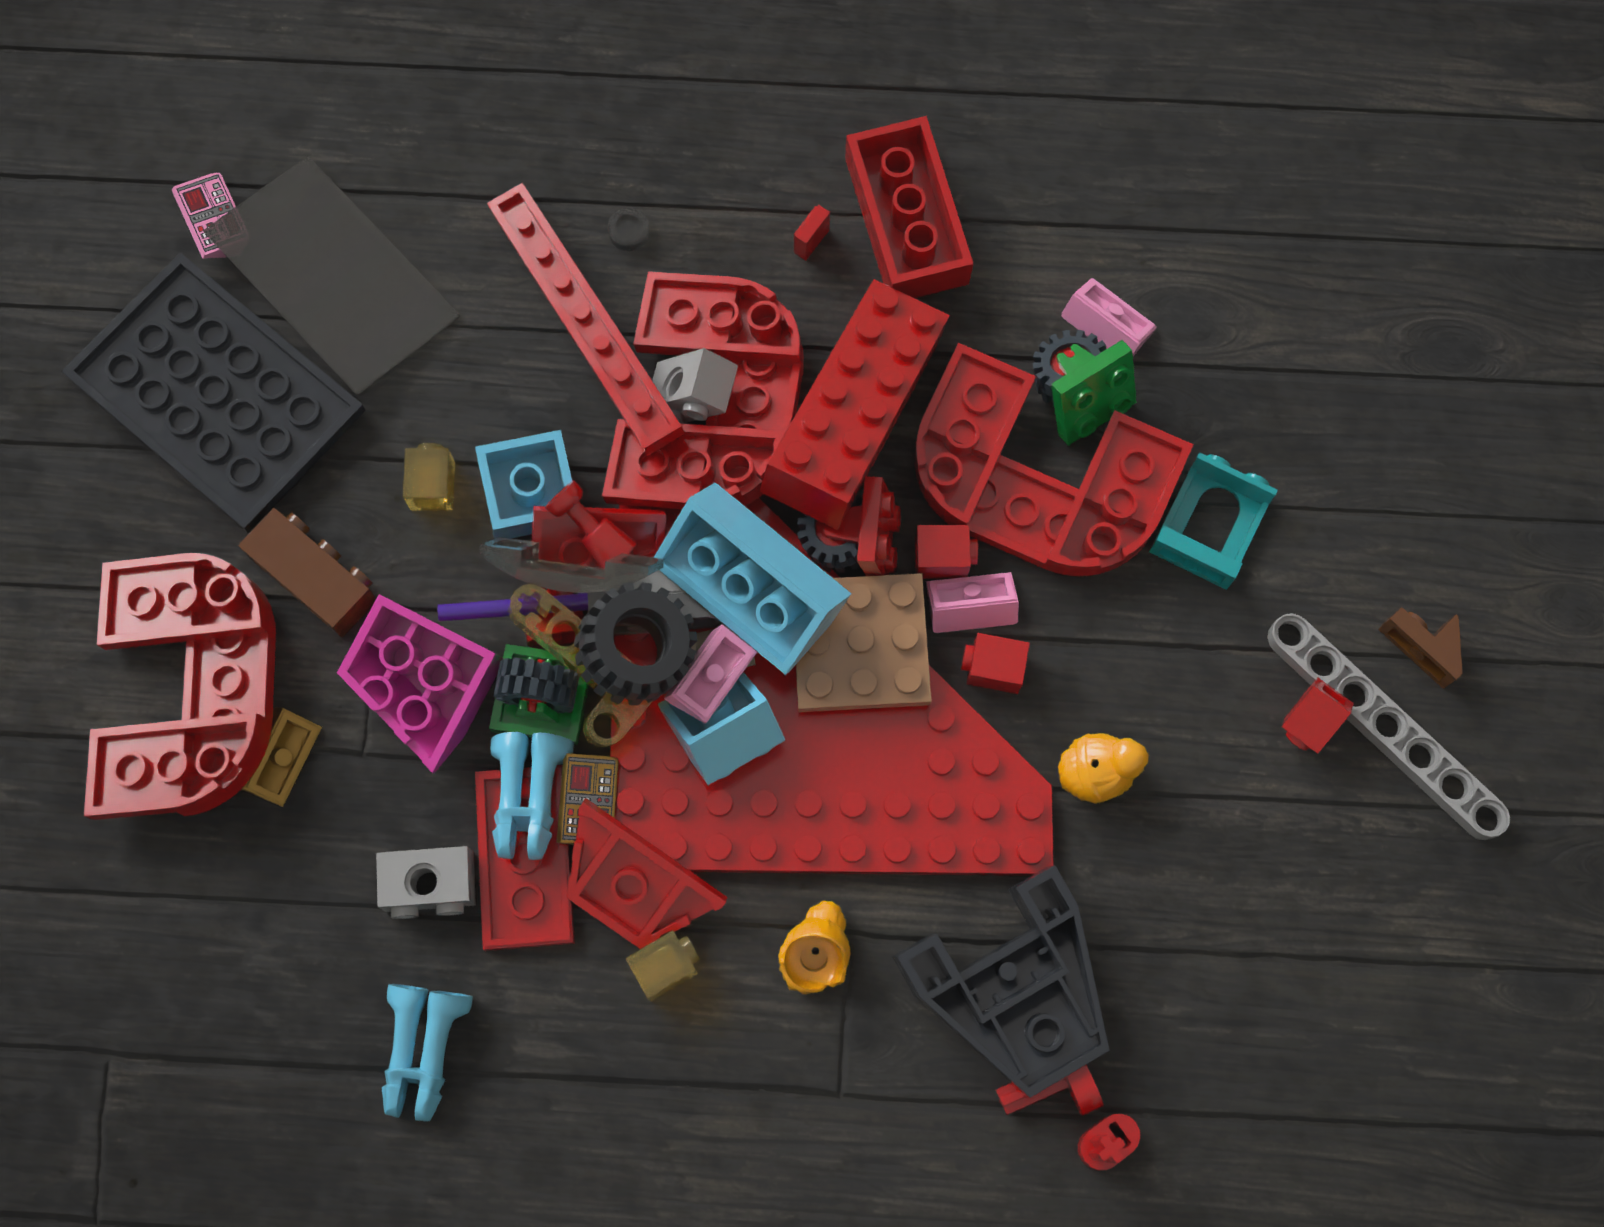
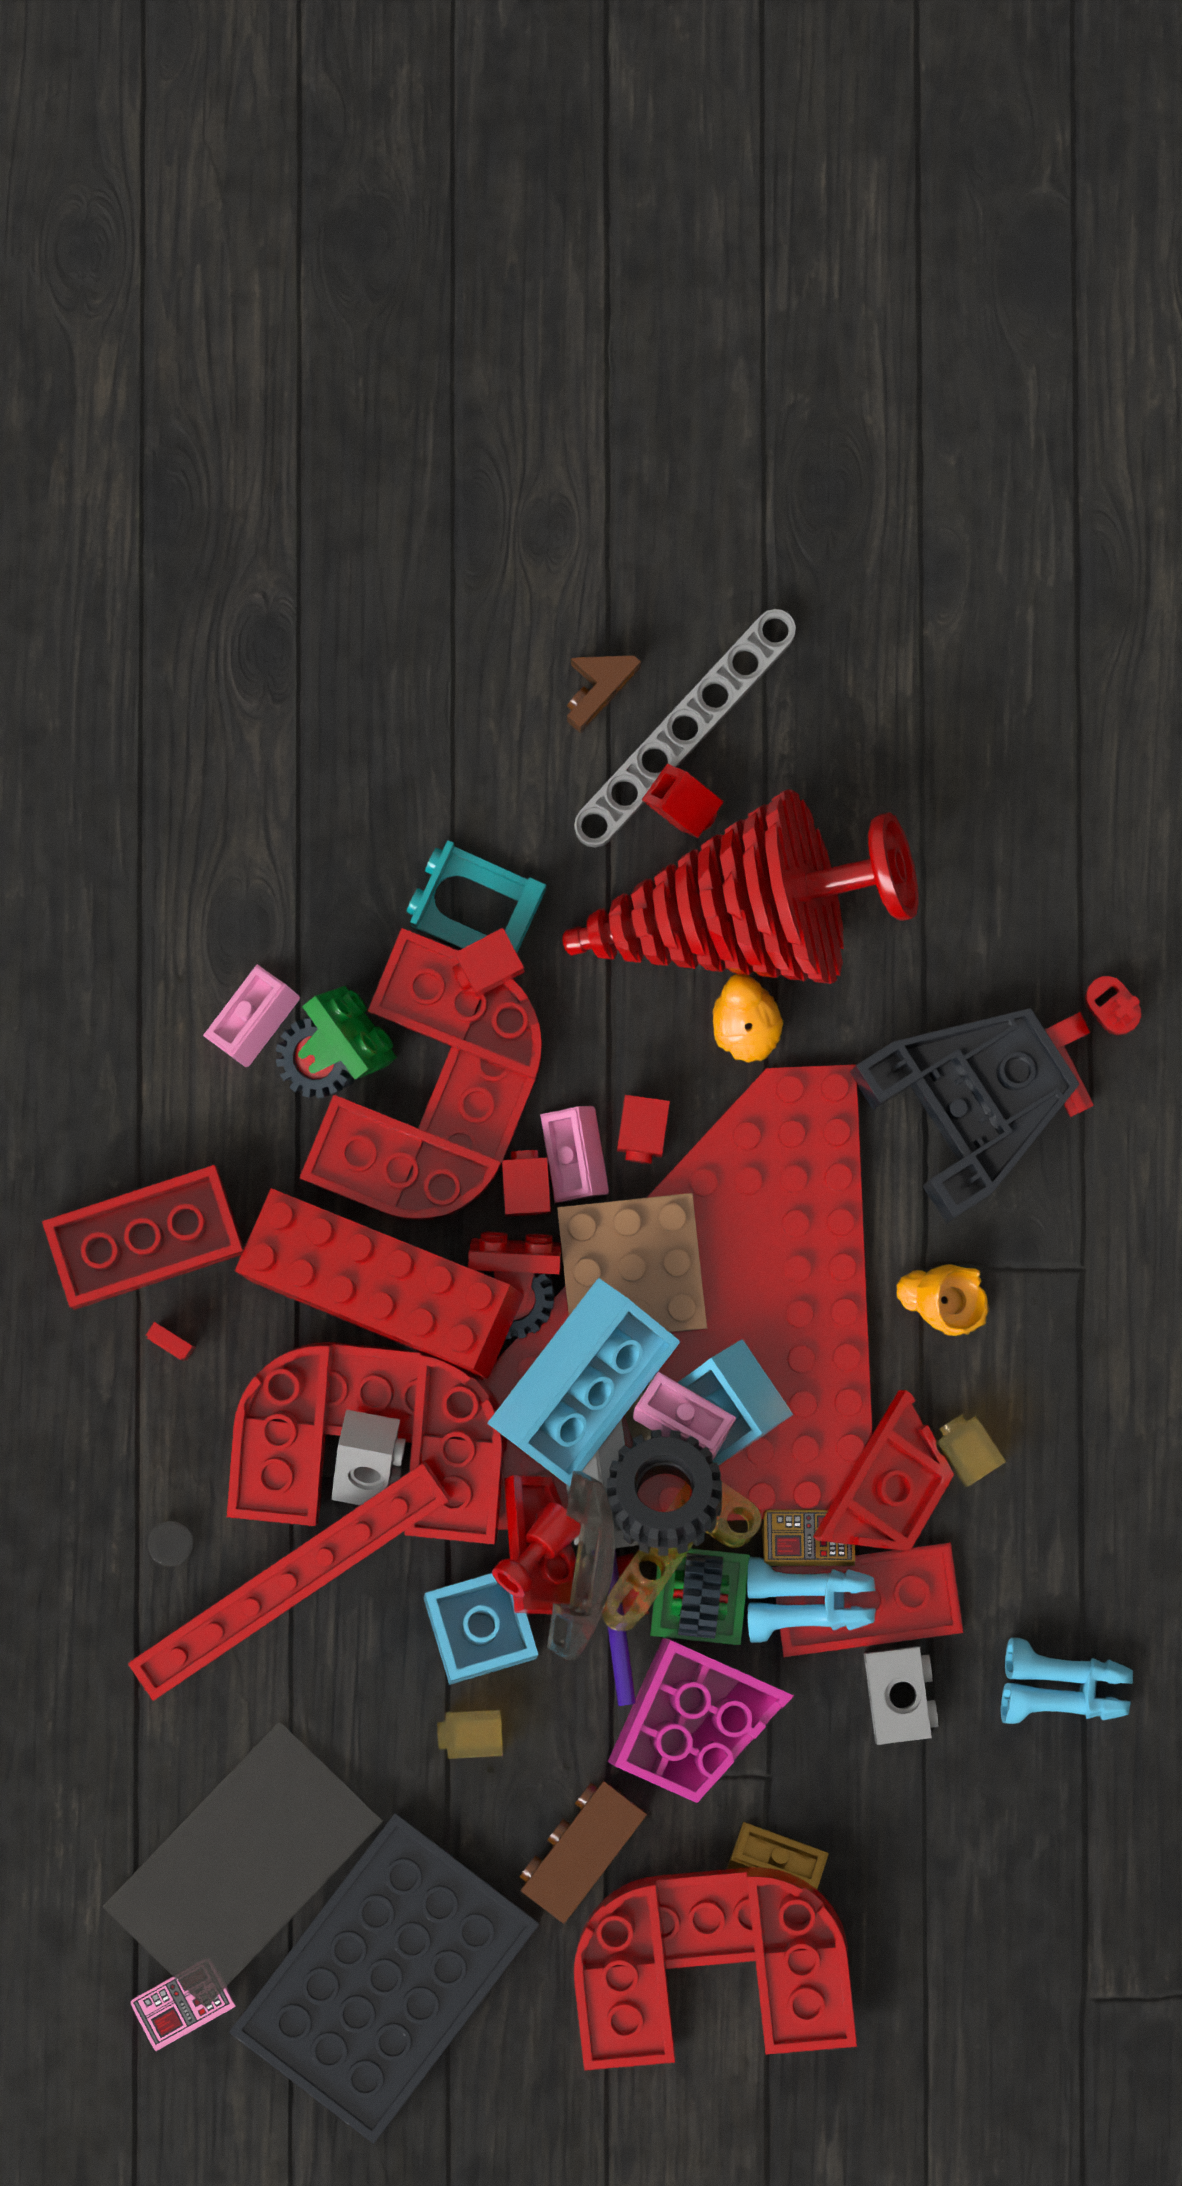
camera: 90 degrees left, 10 degrees up
none -> red brick [451,928,525,997]
none -> red plant [562,789,919,984]

